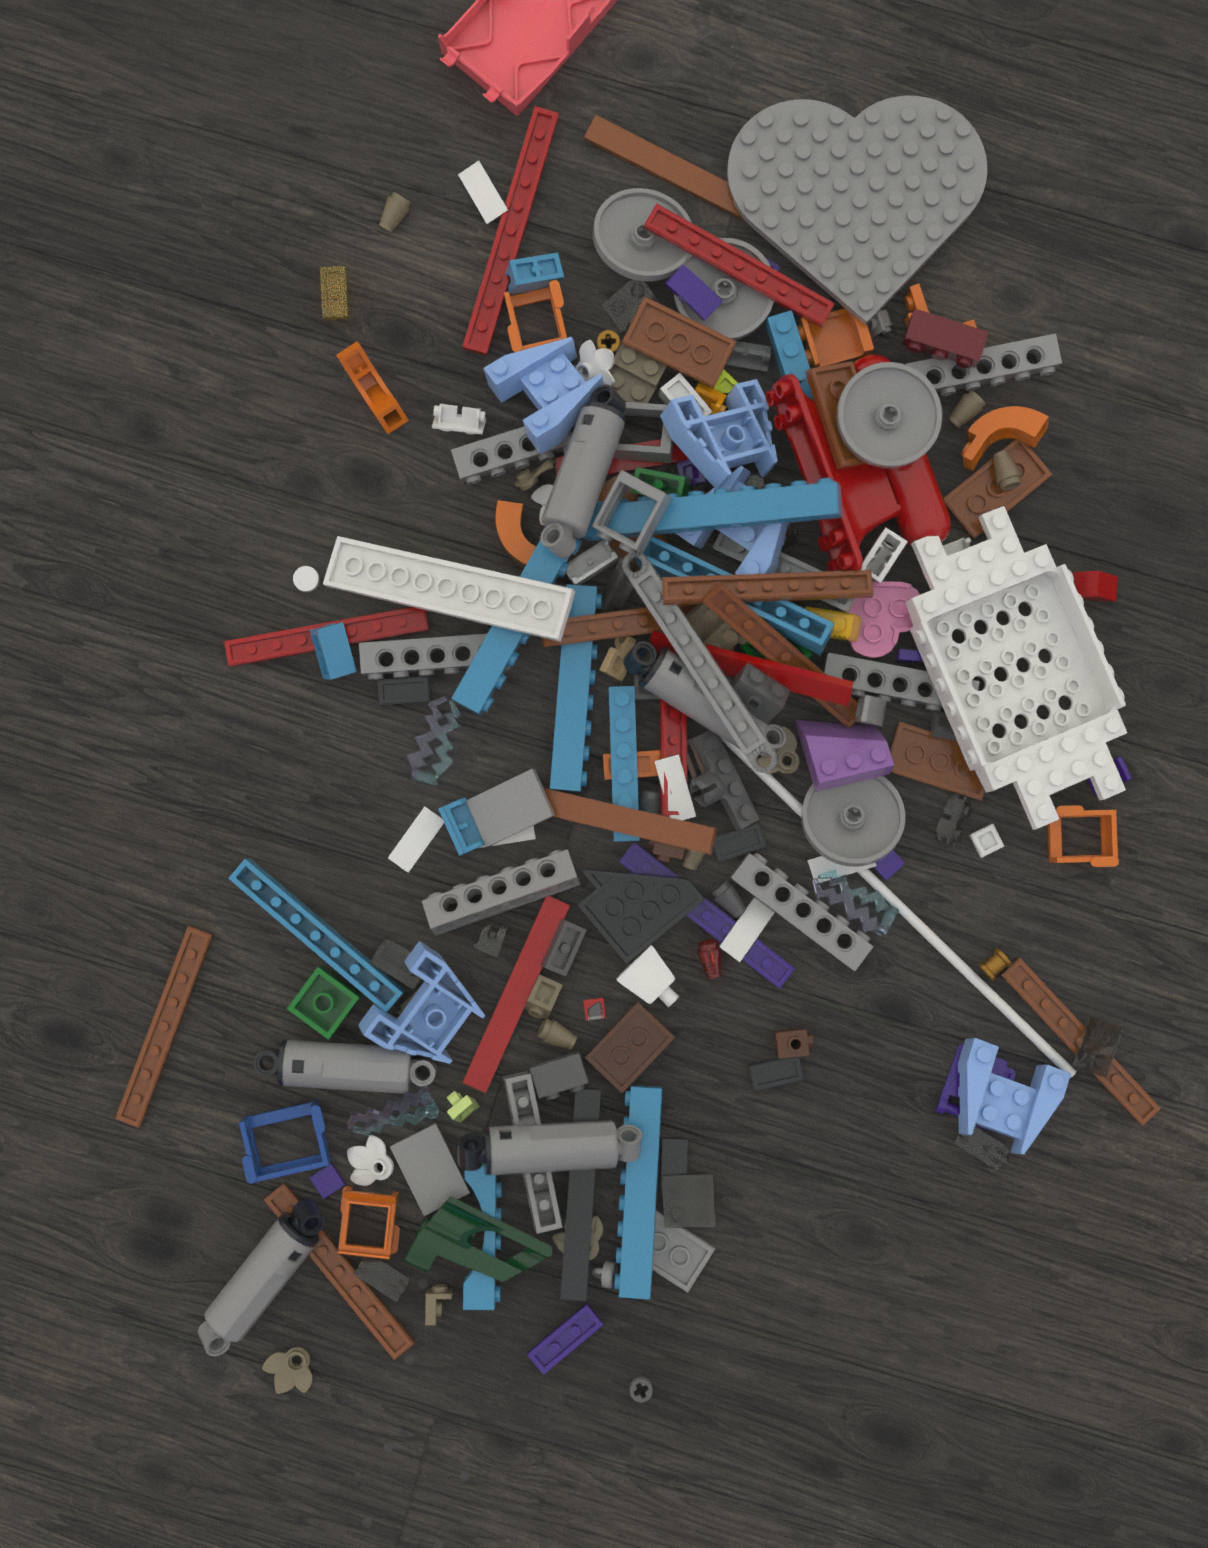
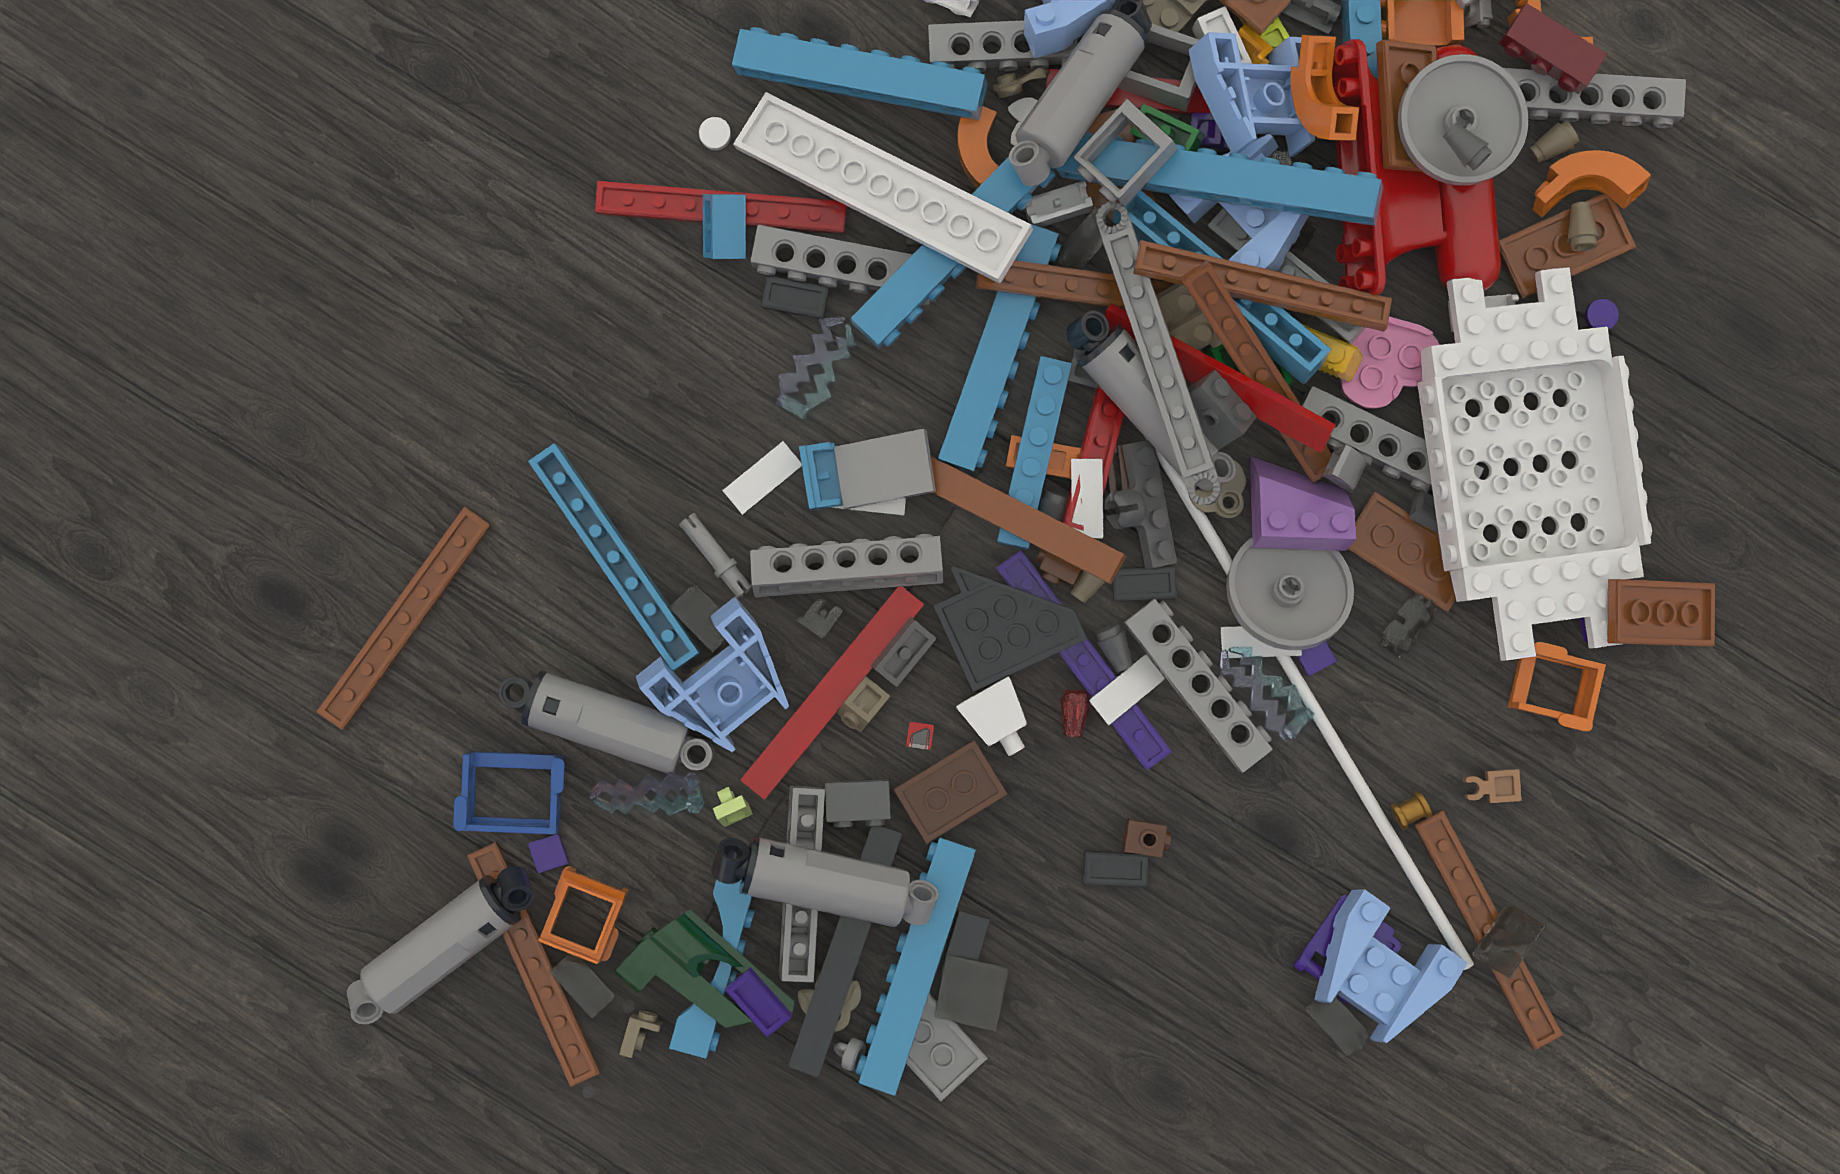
camera: 10 degrees right, 0 degrees up
dark tan plate [262,1347,313,1394] -> none
green brick [287,965,363,1040] -> none
white plate [347,1135,394,1186] -> none
light grey tile [390,1122,471,1216] -> none
dark purple plate [527,1303,603,1375] -> none
dark tan cone [537,1018,577,1050] -> none
tan plate [599,636,636,682] -> none
white torso [860,528,908,583] -> none
dark purple tile [895,649,923,664] -> none
white tile [969,824,1004,858] -> none
red slope [1071,571,1118,602] -> none
none -> light grey pin [679,513,752,599]
none -> dark purple tile [725,967,793,1037]
none -> dark azure brick [732,27,988,120]
none -> orange arch [1290,35,1359,140]
none -> dark grey cone [1443,123,1492,171]
none -> medium nougat plate [1463,769,1522,803]
none -> dark purple tile [1584,299,1619,329]
none -> dark orange tile [1607,579,1715,647]

